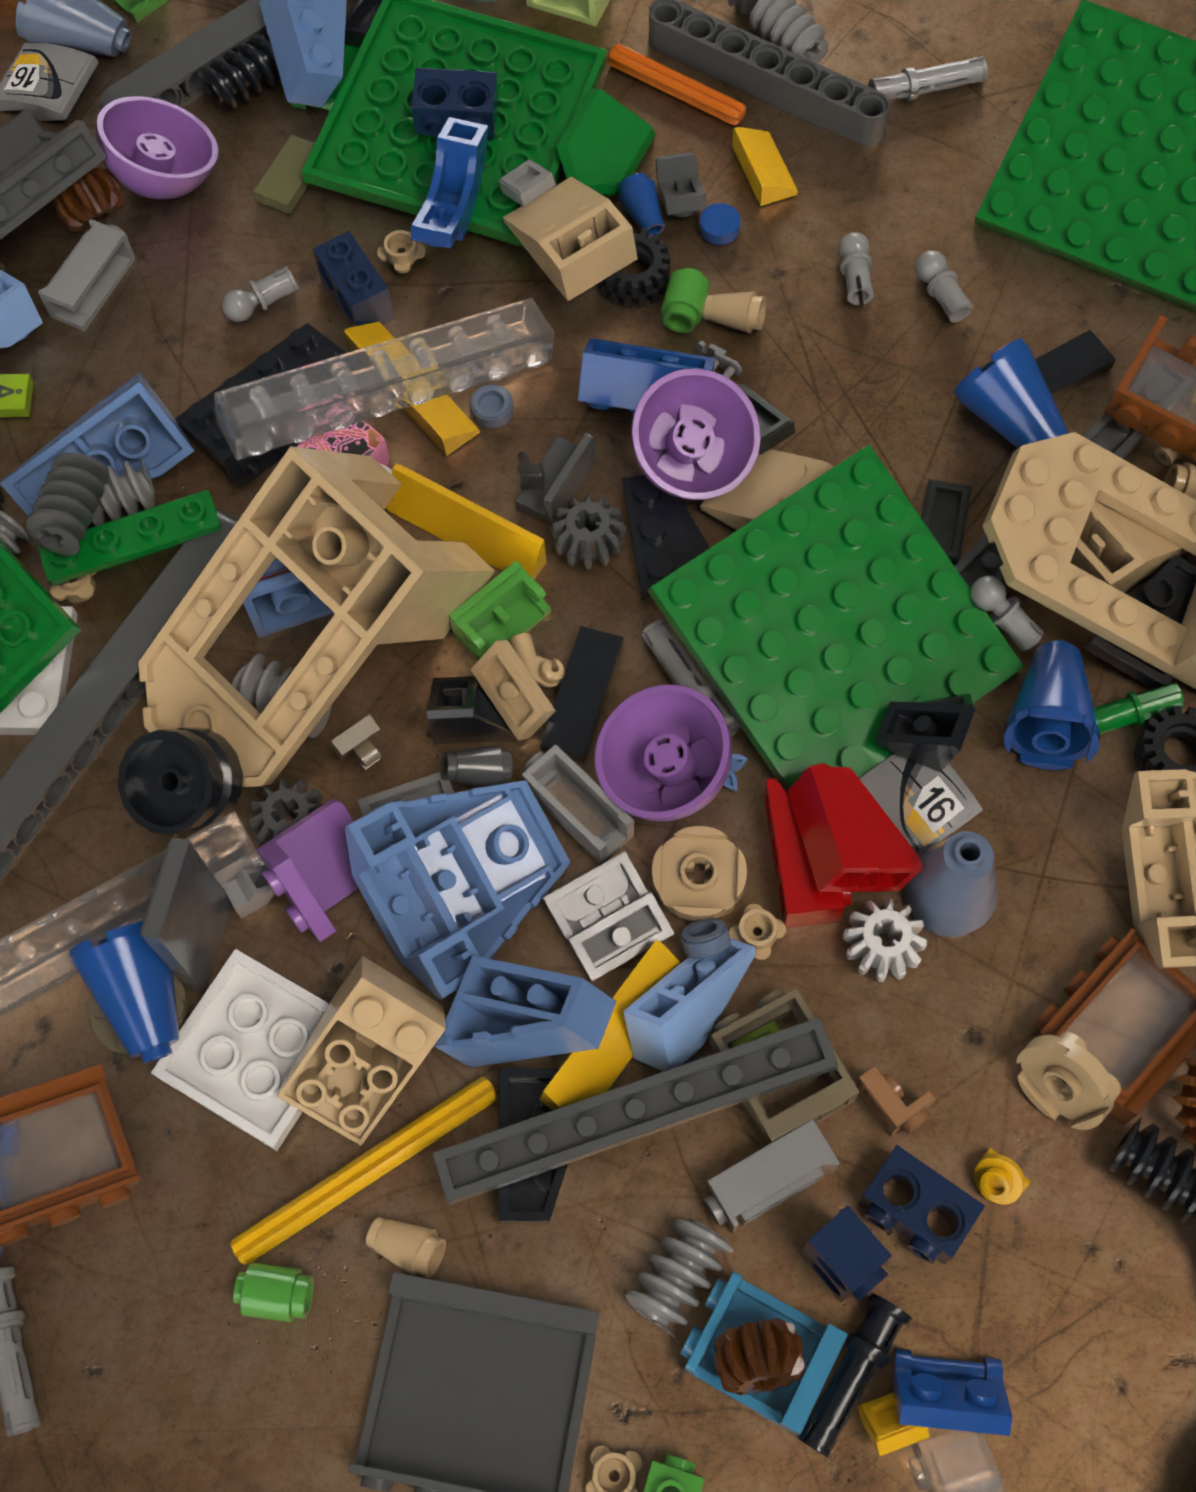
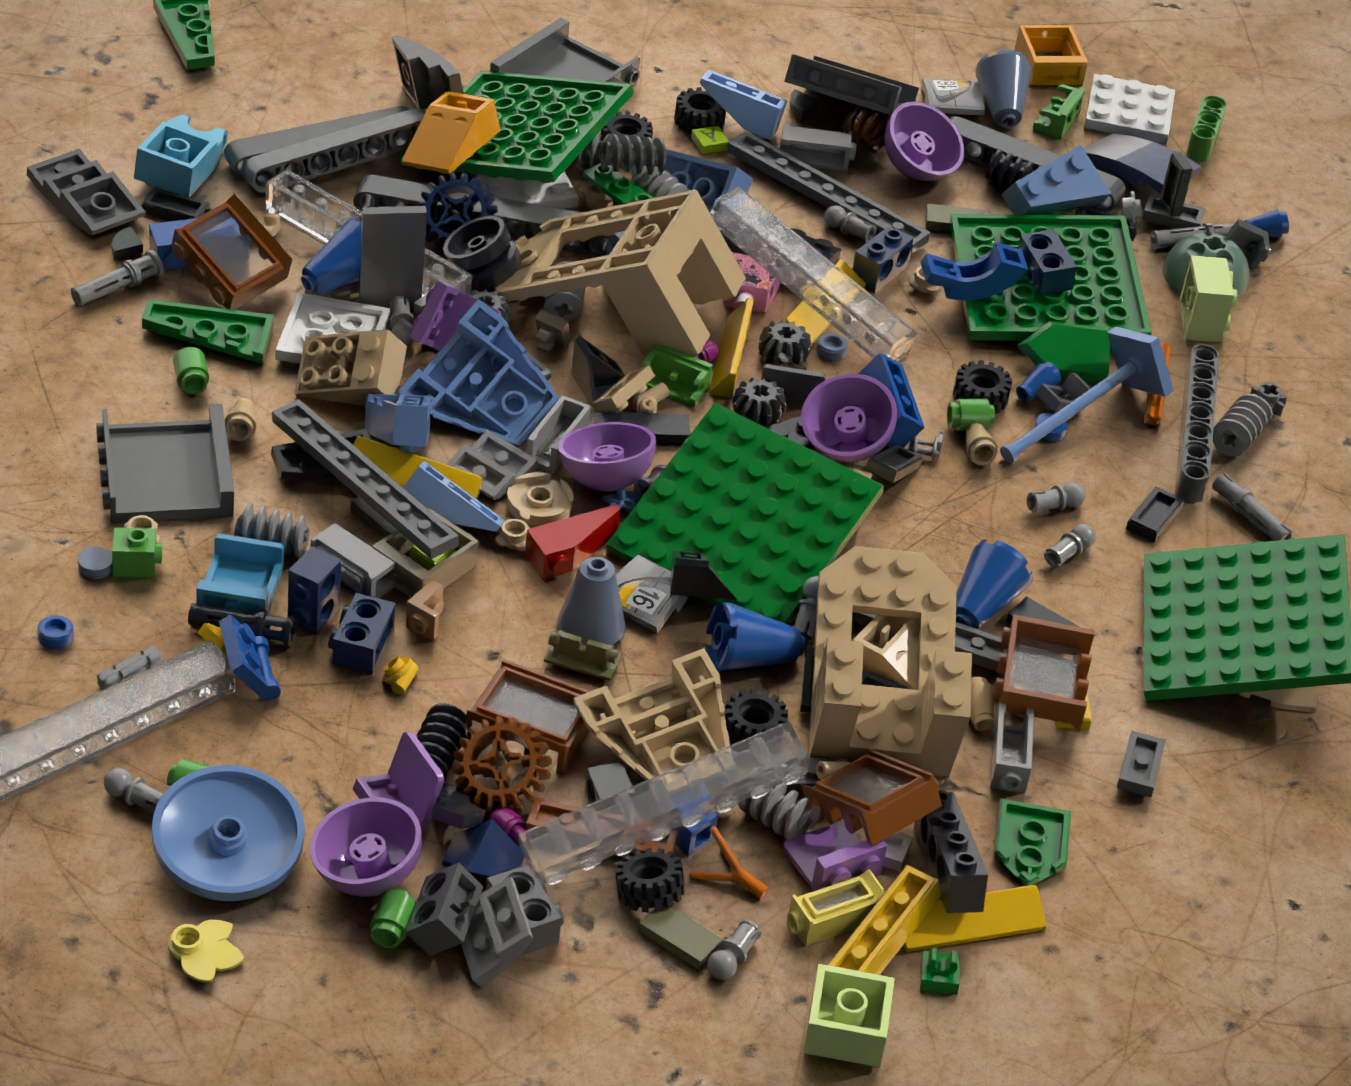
camera: 60 degrees right, 25 degrees down
yellow axle [230,1076,498,1265] -> none
dark grey cone [441,745,513,788] -> none
light grey tile [498,160,556,207] -> none
tan slope [503,177,638,301] -> none
sand blue tile [680,918,731,959] -> none
reddish brown gear [714,1318,805,1396] -> none
yellow slope [732,127,798,206] -> none
red slope [787,763,924,892] -> none
white gear [843,897,927,982] -> none
tan plate [1016,1031,1121,1130] -> none
green axle [1094,683,1184,735] -> none
none -> green wing [142,299,274,364]
none -> light grey pin [389,296,414,345]
none -> dark blue gear [416,173,498,250]
none -> olive hinge [544,630,621,681]
none -> dark grey plate [727,131,930,254]
none -> dark grey gear [758,319,811,368]
none -> medium blue tile [1000,327,1174,463]
none -> black tile [1126,487,1184,542]

